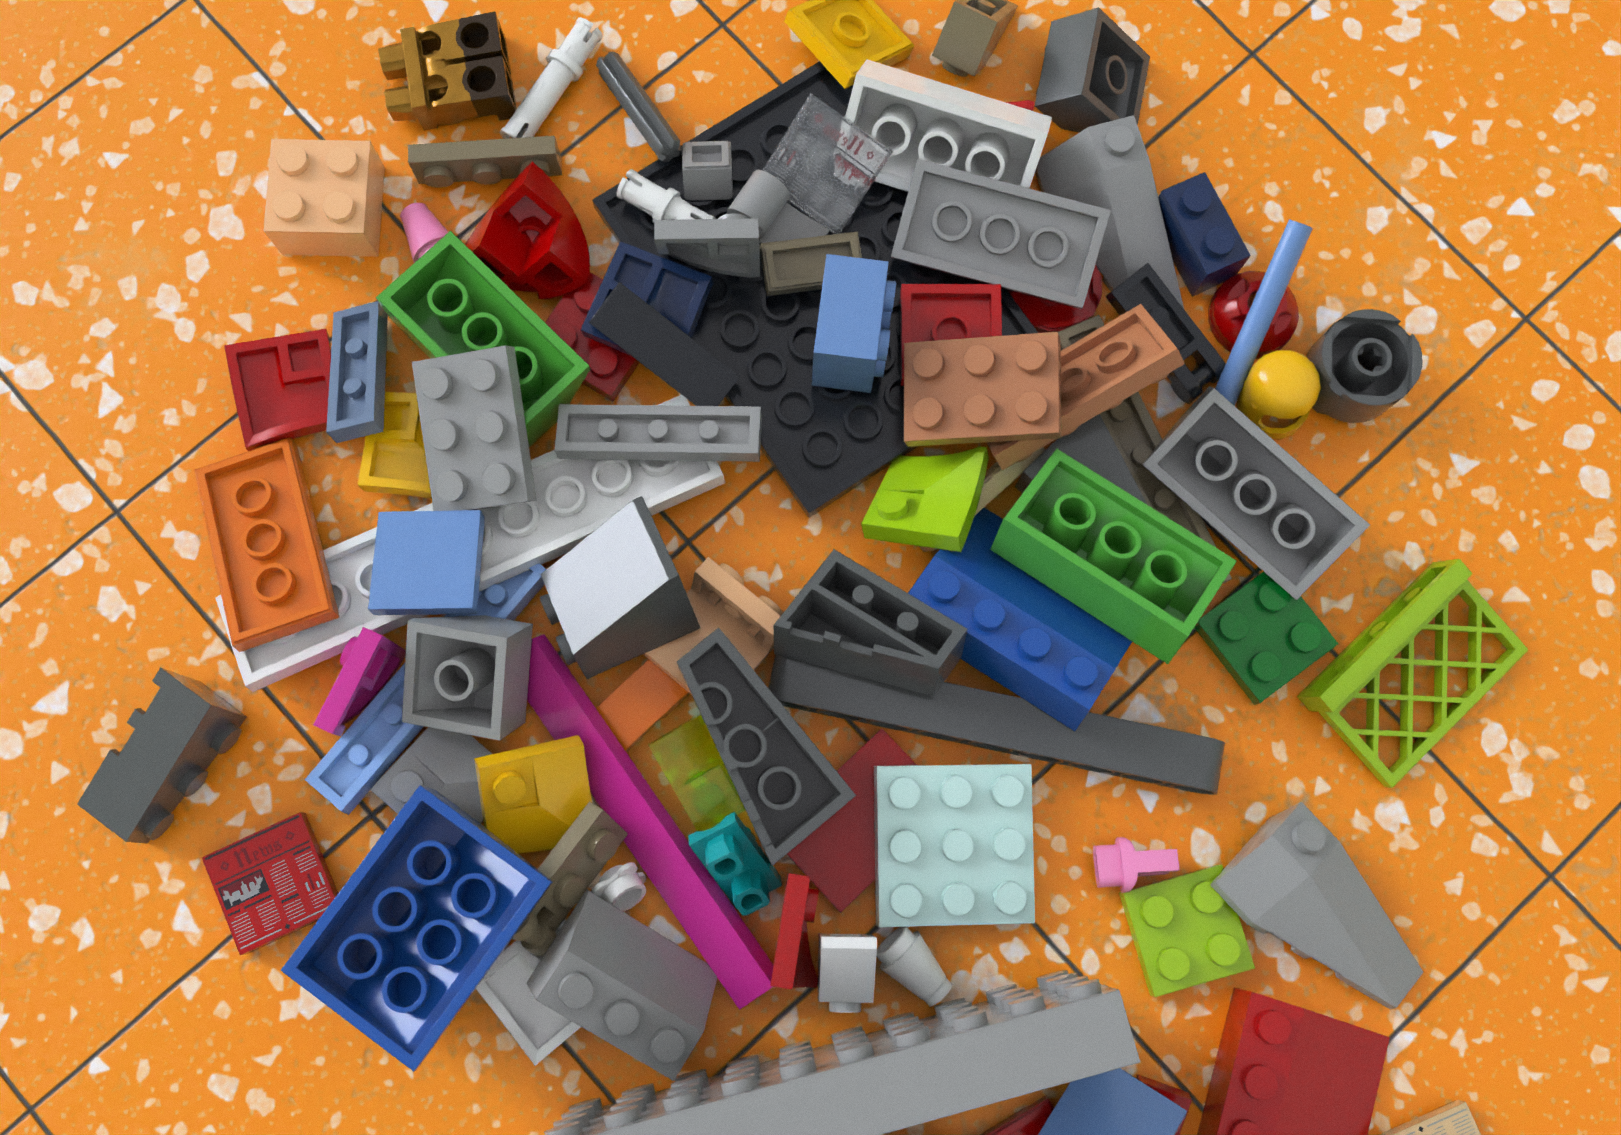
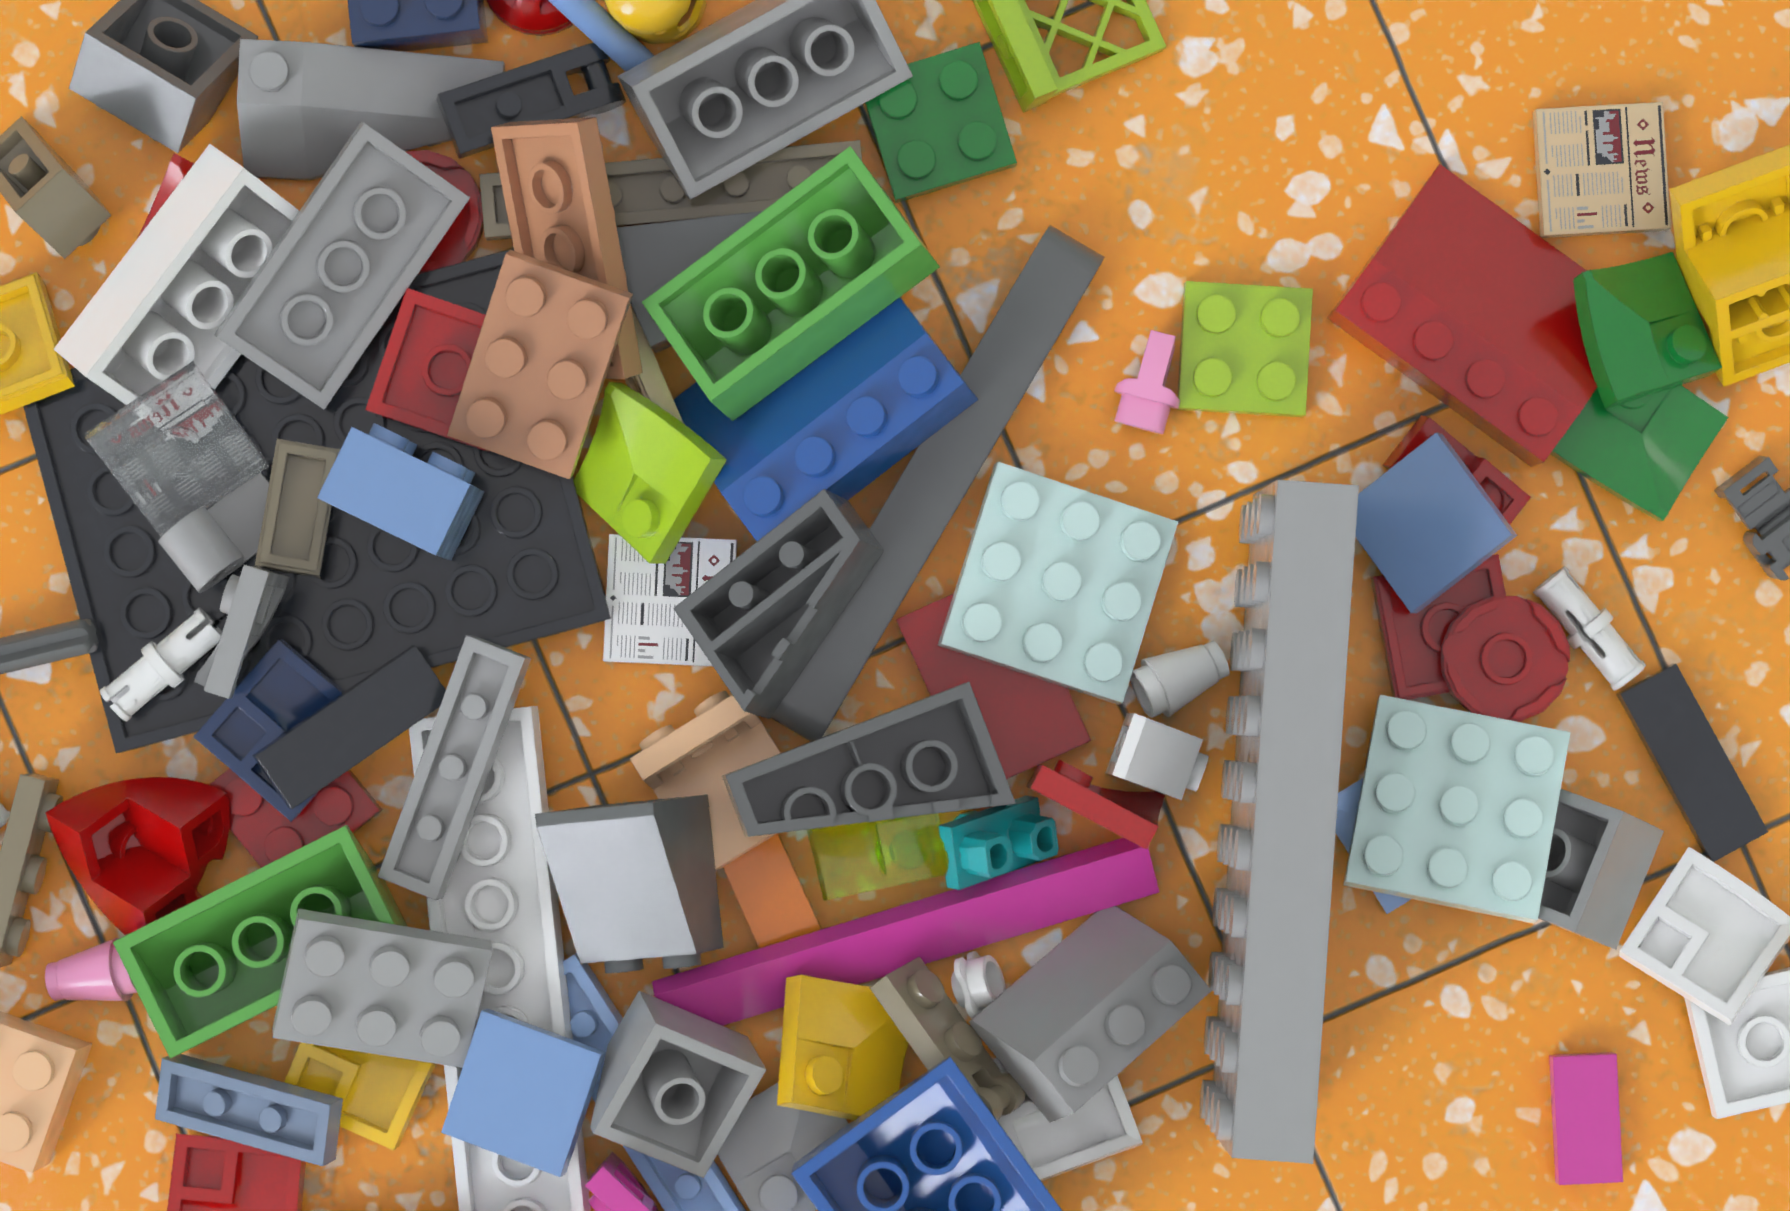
camera: 65 degrees left, 10 degrees up
light grey slope [682,141,733,201] -> none
light grey wedge [1210,802,1423,1010] -> none
none -> white tile [603,534,737,667]

